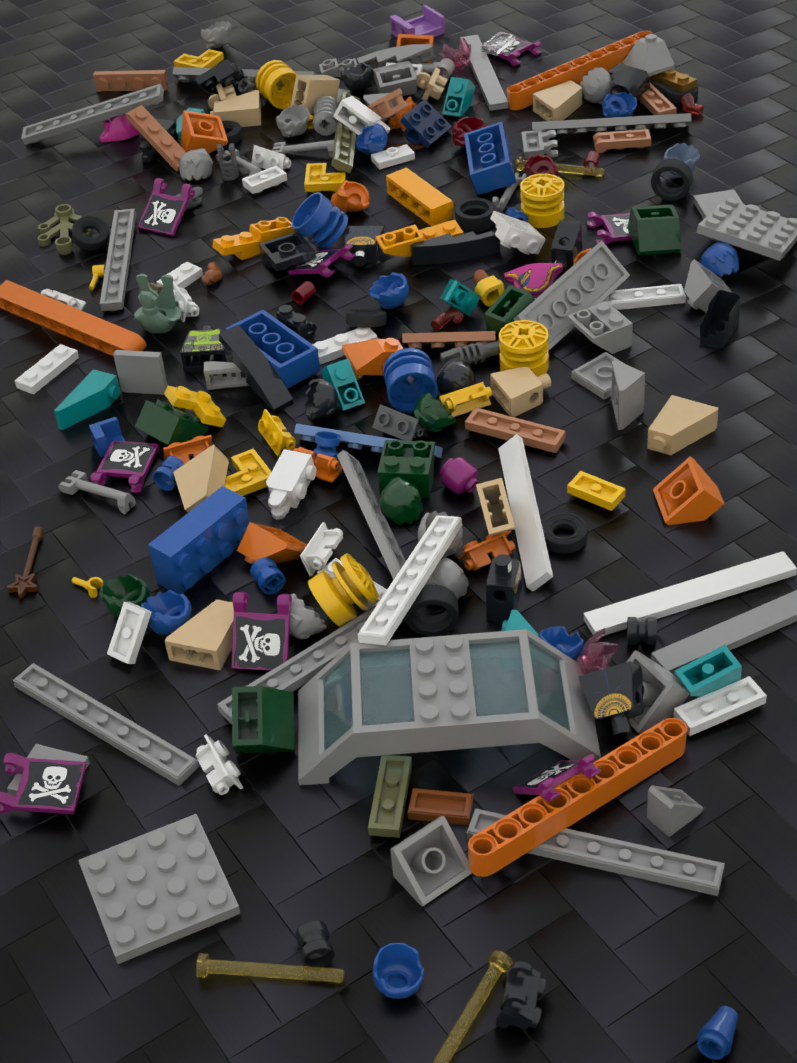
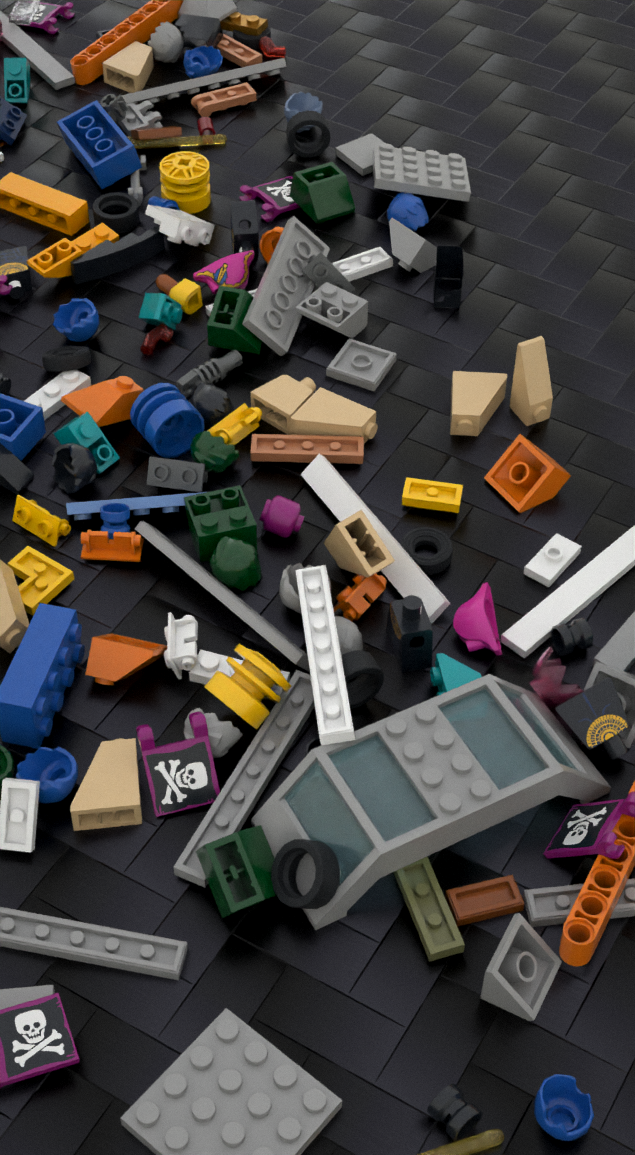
camera: 30 degrees left, 5 degrees up
white hinge [196,734,243,795] -> none
blue wheel [250,557,286,595] -> none
white hinge [266,449,317,520] -> none
nougat plate [402,331,496,349] -> none
dark red hair [452,116,487,148] -> none
yellow wheel [499,320,549,377] -> none
dark red hair [525,153,558,178] -> none
blue hair [539,626,585,660] -> none
light grey slope [611,360,645,430] -> none
none -> dark grey gear [100,94,128,123]
none -> dark orange tile [131,126,182,140]
none -> black tyre [271,839,340,909]
none -> tan slope [290,387,378,444]
none -> dark grey hinge [302,252,355,293]
none -> dark pink hat [453,582,502,655]
none -> tan slope [509,336,553,426]
none -> white plate [524,533,582,587]

